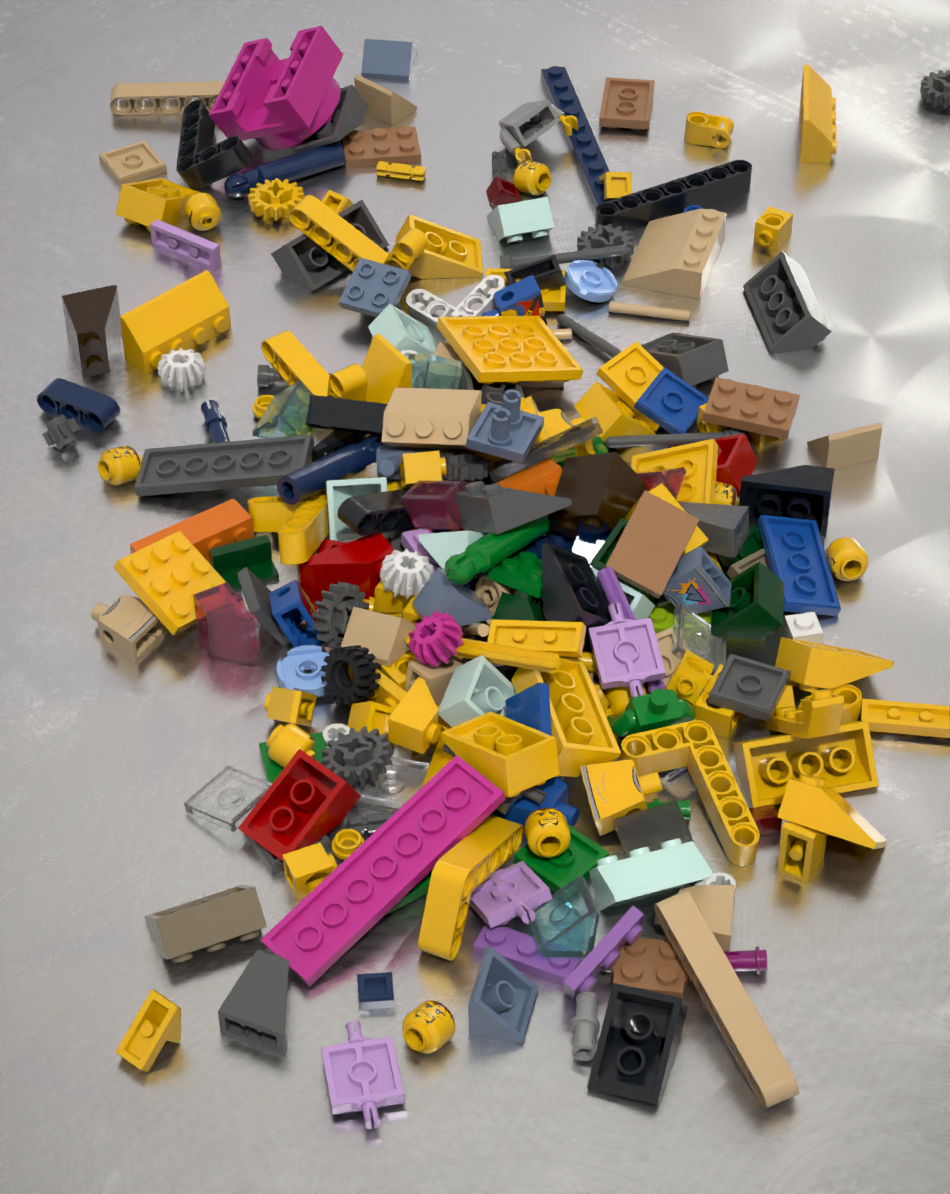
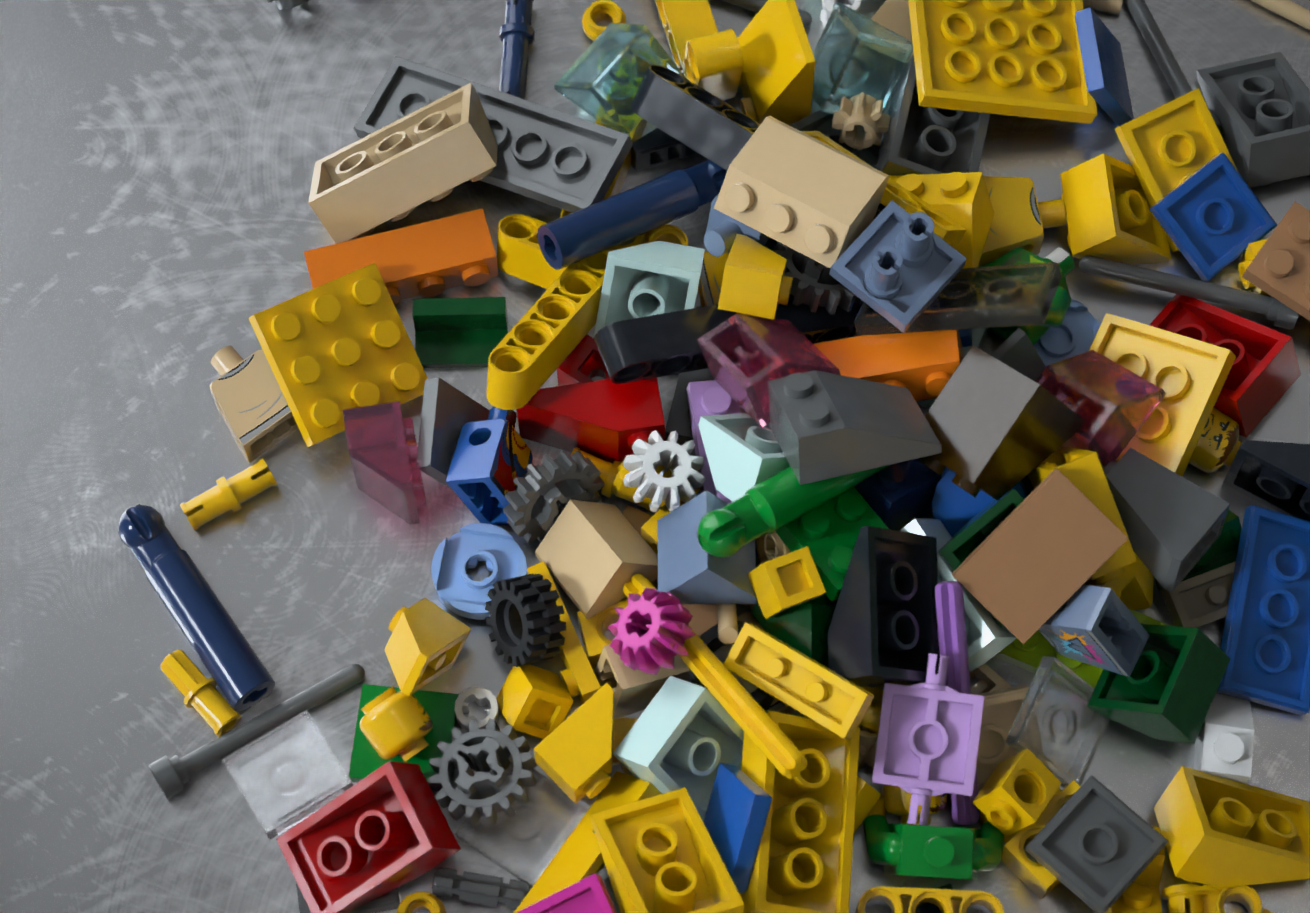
camera: 20 degrees right, 25 degrees up
yellow head [97,446,142,486] -> none
none -> dark blue piece [118,504,275,711]
none -> dark grey piece [148,664,365,799]
none -> yellow axle [160,649,241,737]
none -> yellow pin [180,458,277,531]
none -> tan slope [308,83,498,244]
none -> yellow panel [747,546,826,619]
none -> blue tile [1075,7,1134,126]

